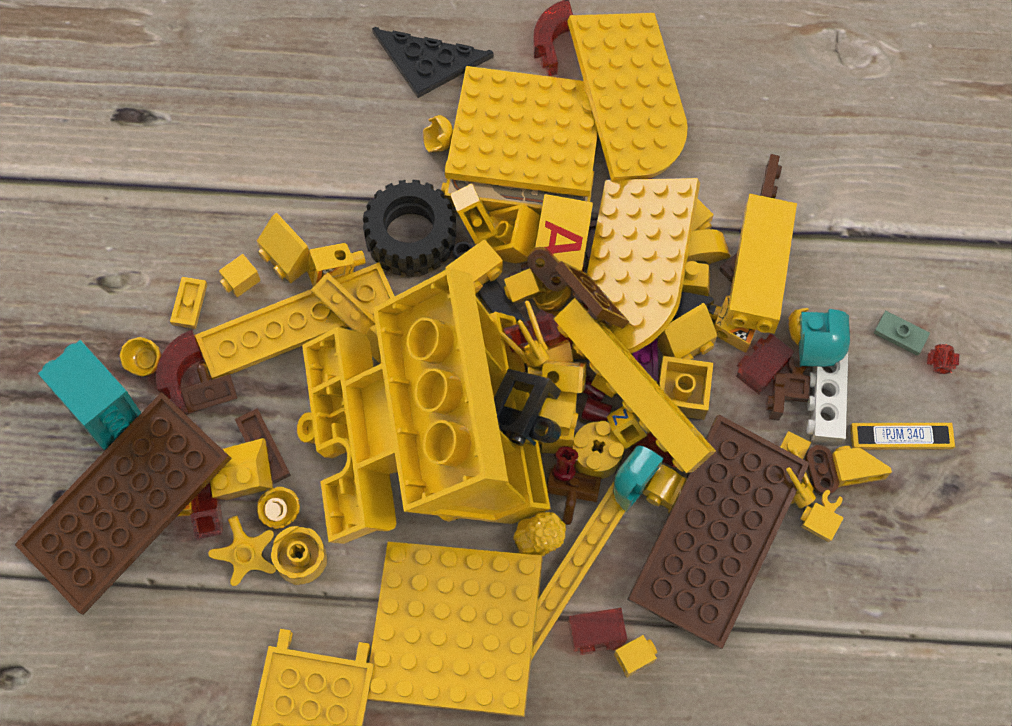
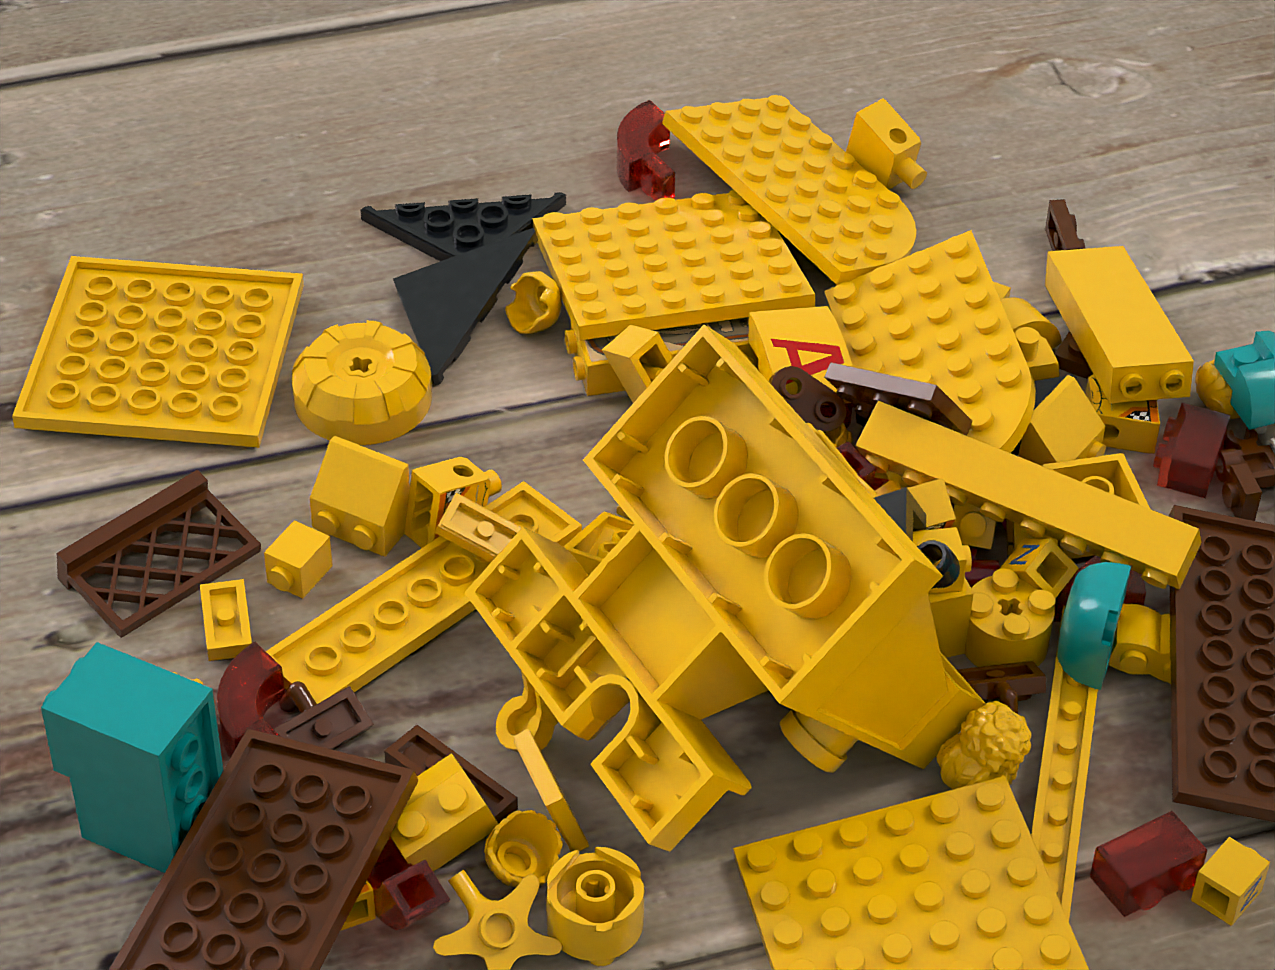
camera: 20 degrees left, 25 degrees down
black tyre [363,179,456,277] -> none
dark red bush [553,446,579,481] -> none
none -> yellow plate [12,256,304,448]
none -> reddish brown fence [56,469,261,638]
none -> yellow piece [292,320,432,445]
none -> black tile [393,228,538,386]
none -> yellow tile [513,729,589,852]
none -> yellow torso [846,98,927,189]

